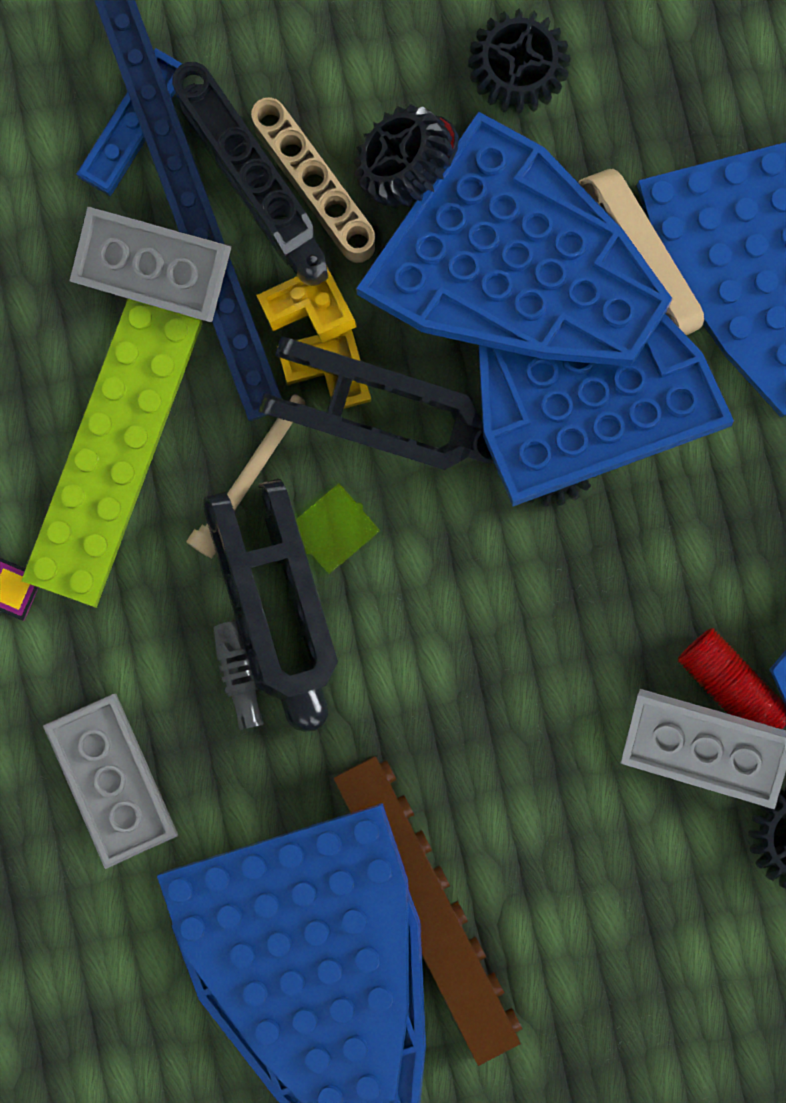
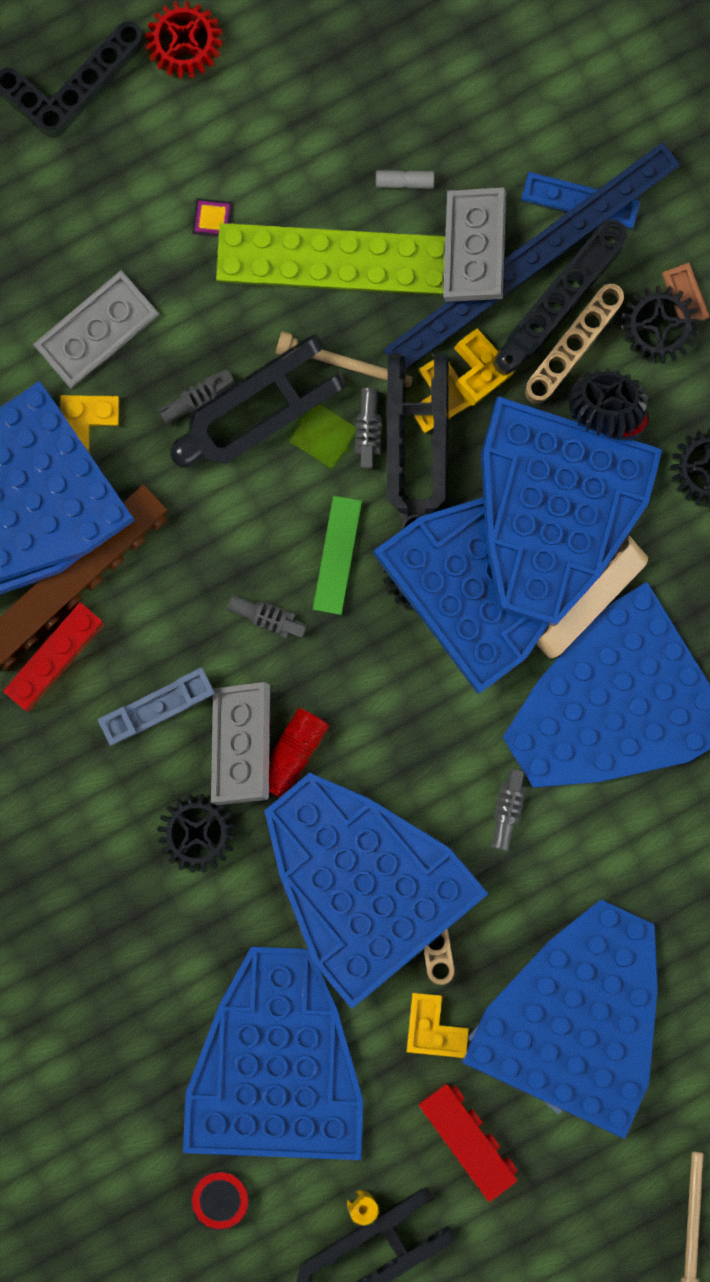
camera: 75 degrees right, 0 degrees up
none -> red brick [3,602,105,712]
none -> yellow plate [60,395,119,452]
none -> sand blue slope [97,667,215,746]
none -> dark grey hinge [227,594,307,638]
none -> bright green tile [313,496,362,616]
none -> dark grey hinge [355,388,382,470]
none -> light grey piece [376,170,434,189]
none -> black gear [621,285,700,364]
none -> nougat tile [661,263,709,321]

